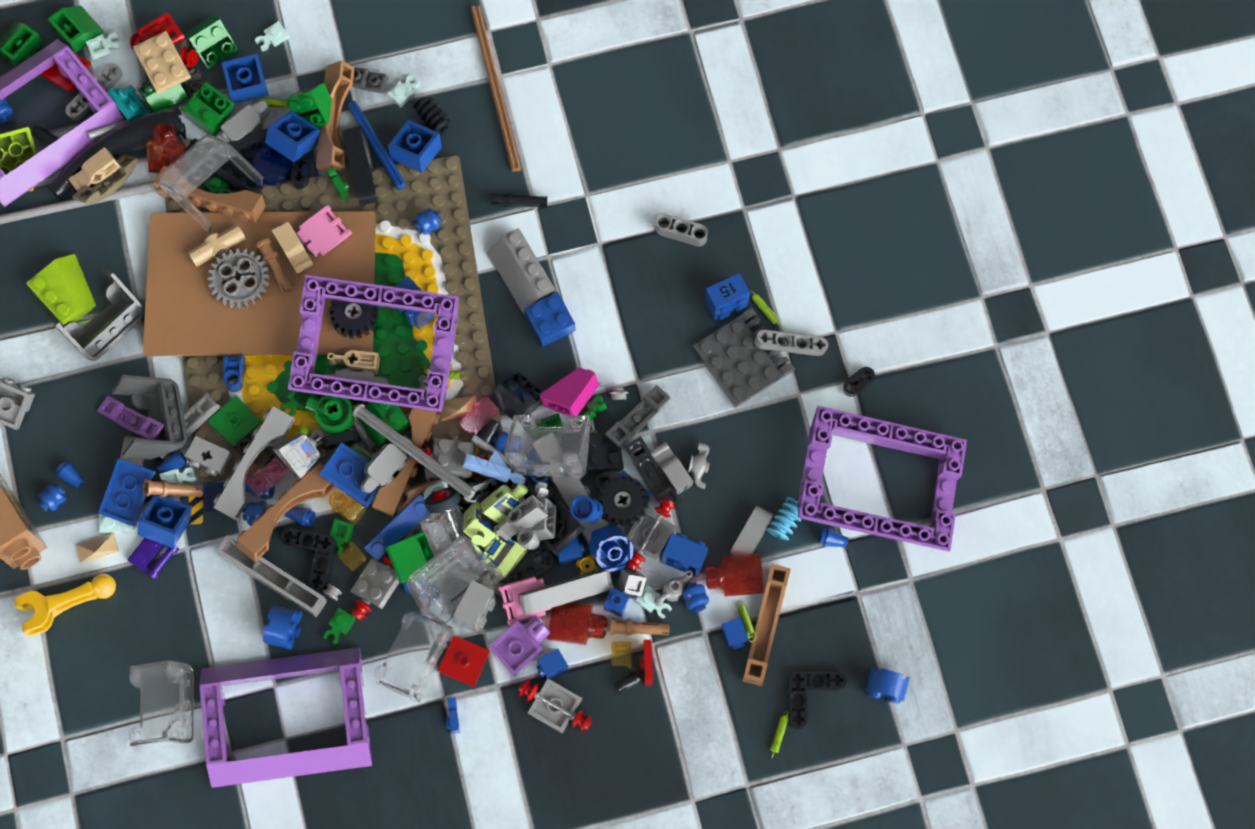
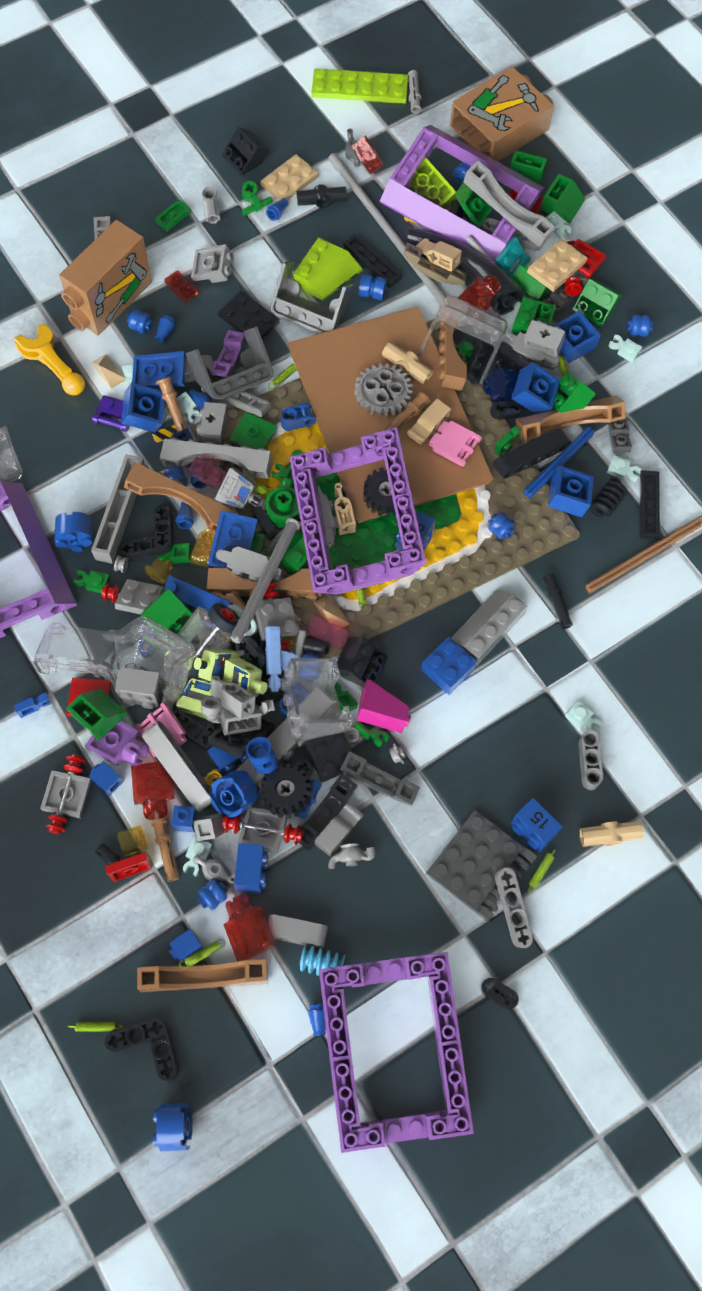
camera: 70 degrees right, 5 degrees down
none -> green slope [66,689,128,741]
none -> clear red slope [164,270,199,303]
none -> black plate [218,291,280,339]
none -> lime piece [268,363,297,389]
none -> black plate [343,234,402,288]
none -> blue wheel [359,274,387,301]
none -> green slope [455,183,493,229]
none -> light grey arch [463,160,555,248]
none -> light grey brick [524,320,565,357]
none -> light aqua plate [565,701,602,731]
none -> tan piece [580,821,644,847]
none -> blue piece [627,315,653,337]
none -> black plate [640,470,660,540]

